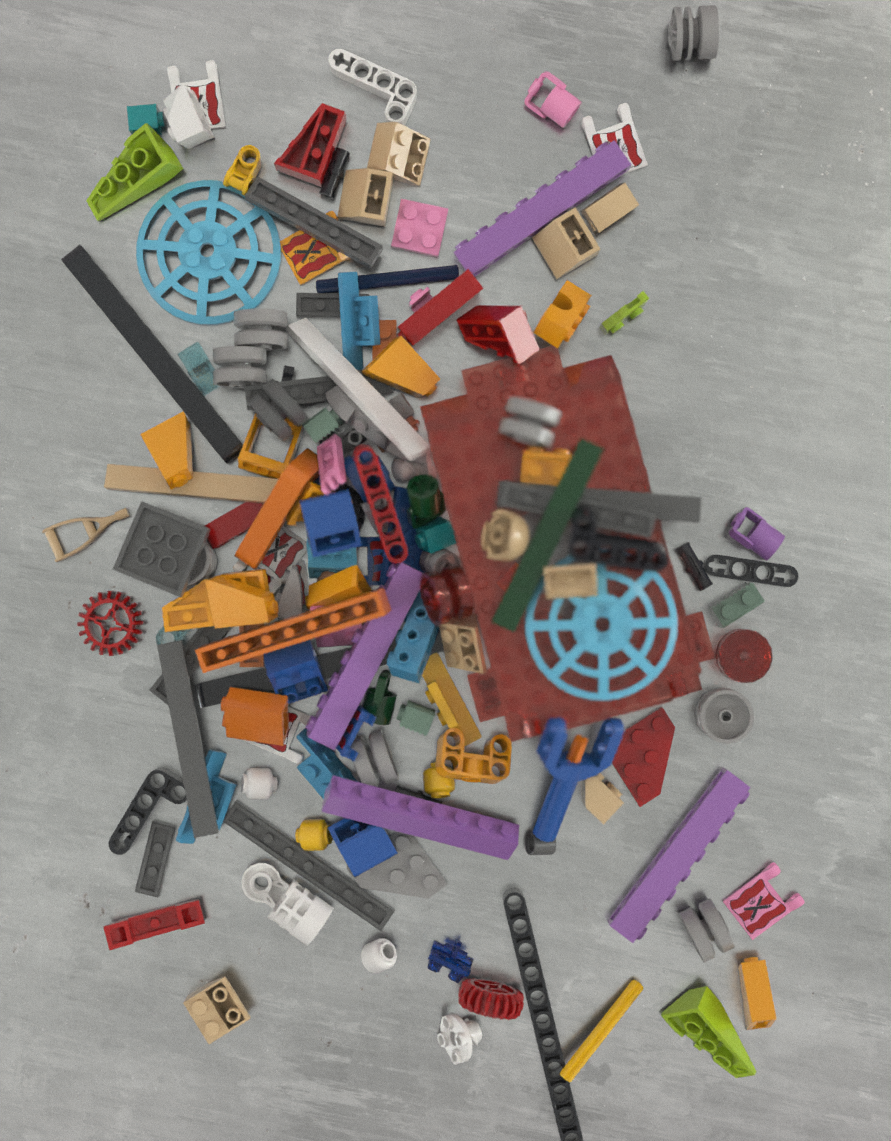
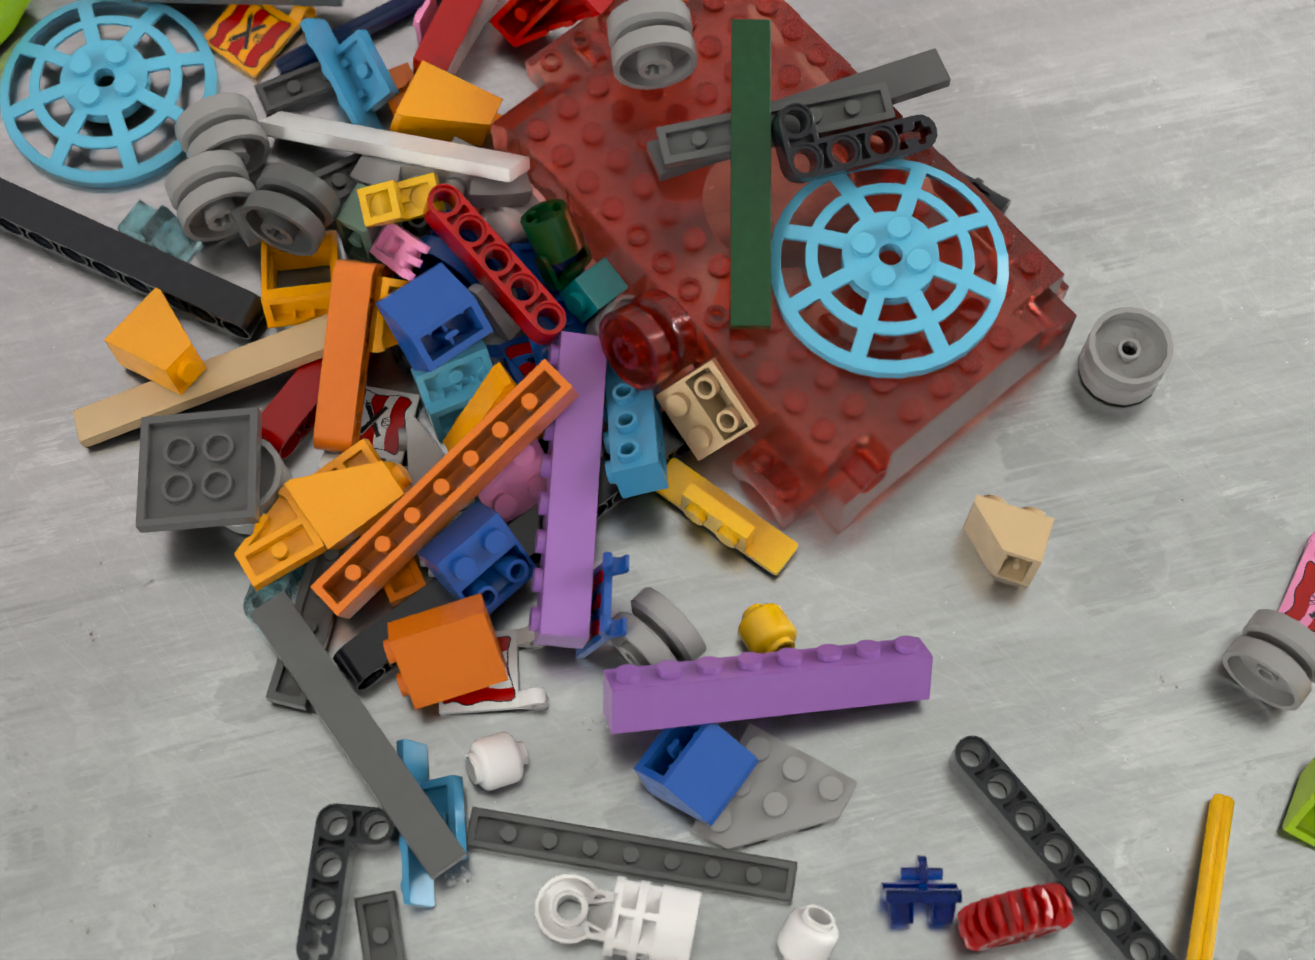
camera: 30 degrees left, 20 degrees down
tan piece [42,508,130,562] -> none
red gear [77,591,144,656] -> none
yellow head [295,819,333,851] -> none
dark azure bracket [296,729,358,800] -> none
dark green piece [362,670,397,725] -> none
sand green brick [396,700,435,736] -> none
light orange beam [435,728,512,784] -> none
tan cylinder [482,509,530,562] -> none
light orange bracket [520,447,572,485] -> none
blue piece [525,717,624,855] -> none
tan hinge [544,564,598,599] -> none
medium lavender brick [607,767,751,943] -> none
red plate [612,706,675,807] -> none
black beam [703,555,799,587] -> none
sand green brick [708,583,765,628] -> none
clear red wheel [713,628,773,683] -> none
medium lavender piece [729,507,785,561] -> none
none -> yellow slope [357,172,446,228]

